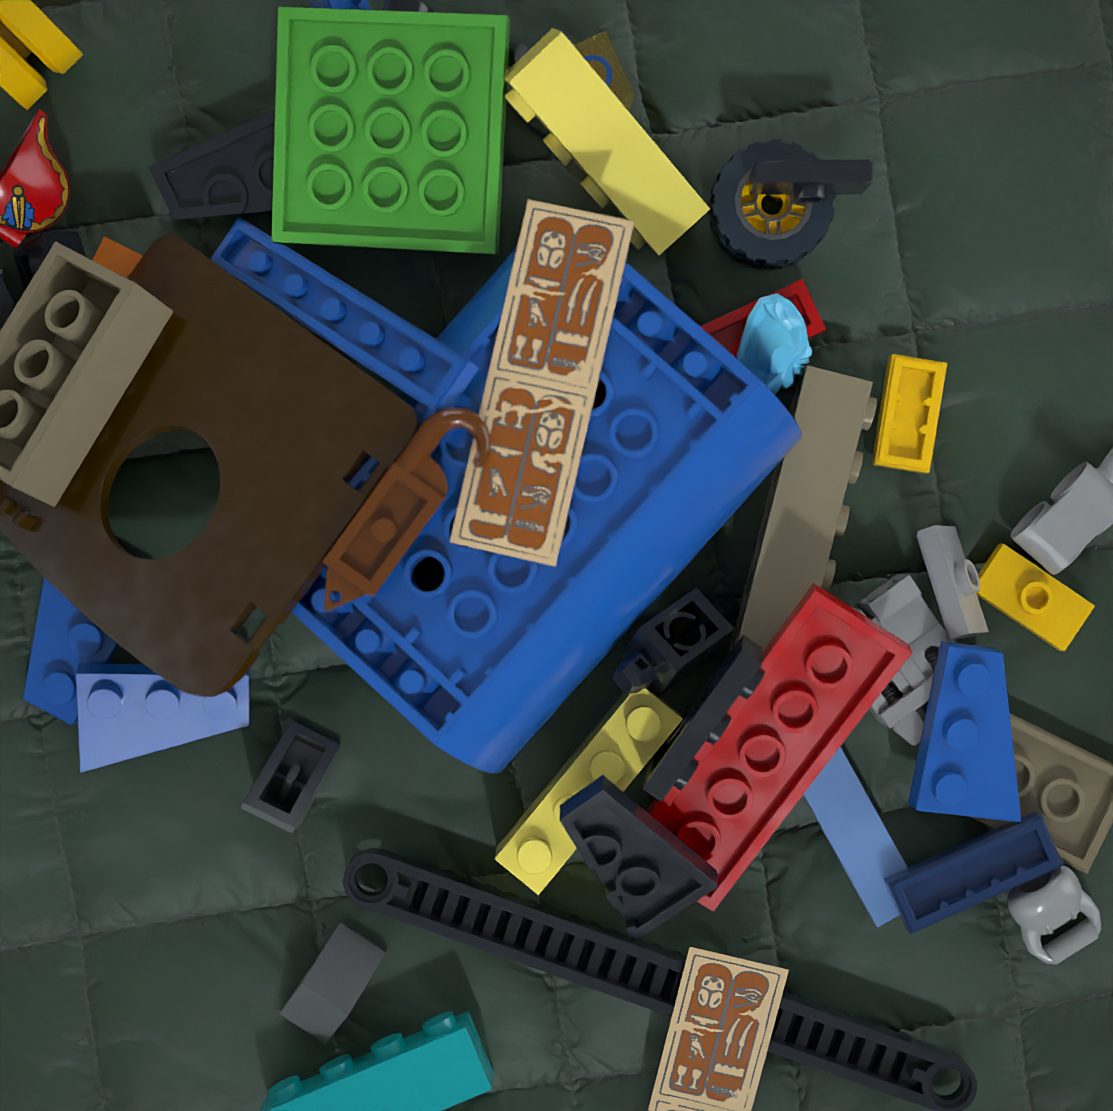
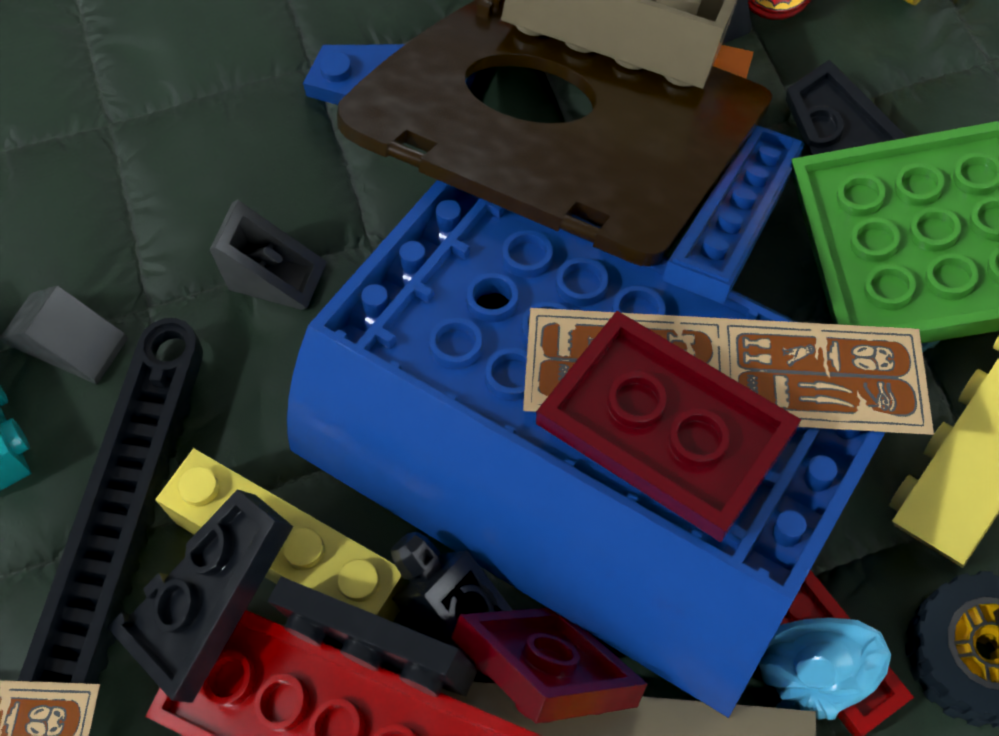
camera: 80 degrees right, 25 degrees down
wing [76,663,251,773] -> none
reddish brown plate [323,407,491,612] -> none
none -> dark red plate [451,608,647,724]
none -> dark red plate [536,311,801,542]

